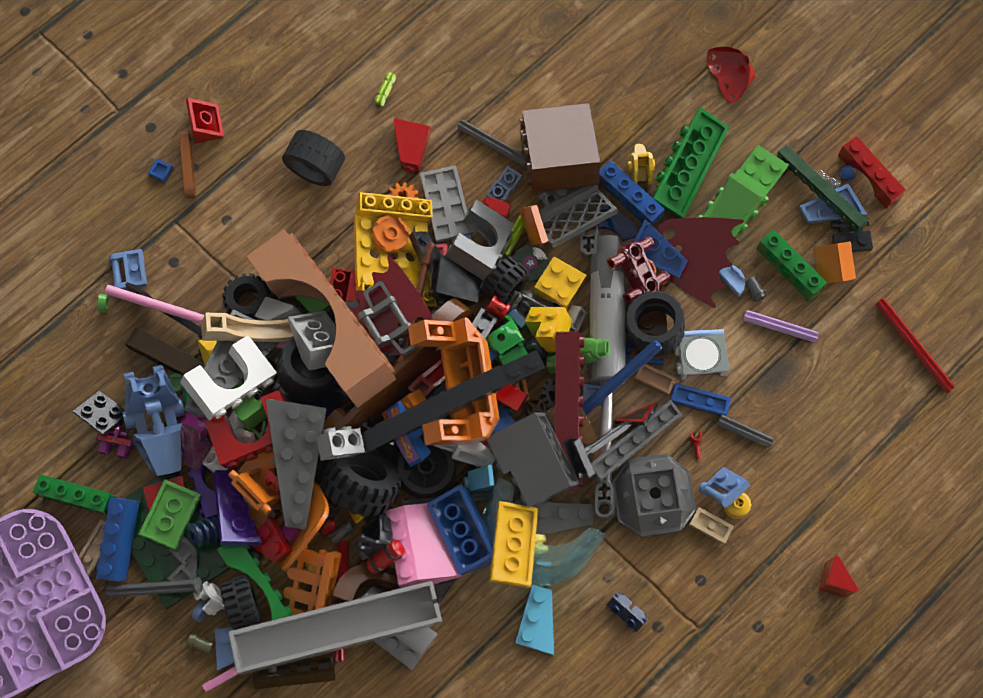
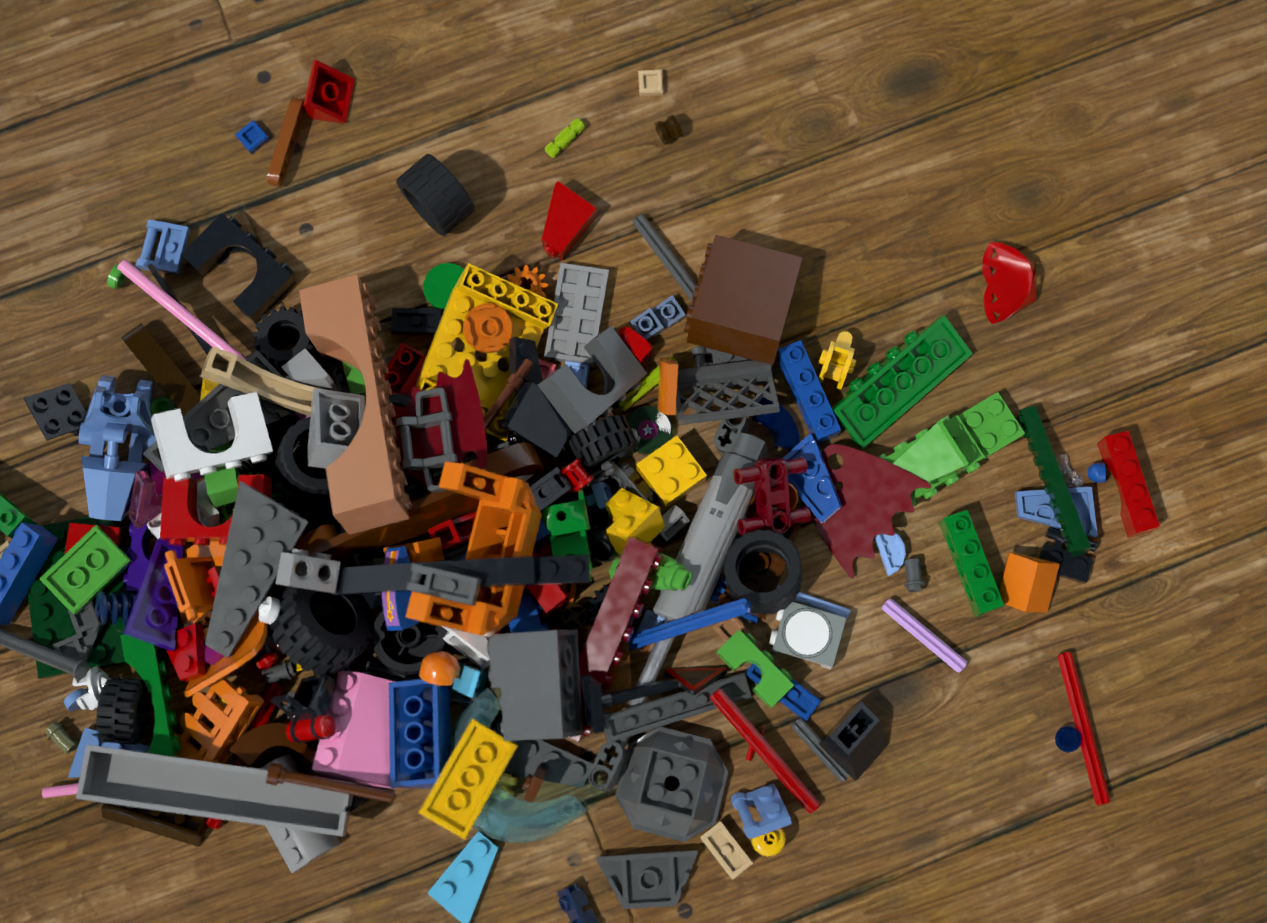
camera: 25 degrees right, 5 degrees up
magenta hips [96,425,136,459] -> none
none -> black arch [180,213,296,324]
none -> white tile [259,596,280,624]
none -> reddish brown piece [266,762,396,802]
none -> black plate [391,308,442,335]
none -> dark grey plate [406,563,482,606]
none -> orange hair [419,651,461,686]
none -> green tile [423,263,464,312]
none -> reddish brown plate [522,766,547,803]
none -> dark grey wing [596,850,697,909]
none -> tan tile [638,70,663,97]
none -> dark brown wheel [655,114,683,145]
none -> red axle [710,688,820,814]
none -> bright green arch [716,630,794,709]
none -> black slope [818,702,888,781]
none -> clear blue plate [1055,726,1082,752]

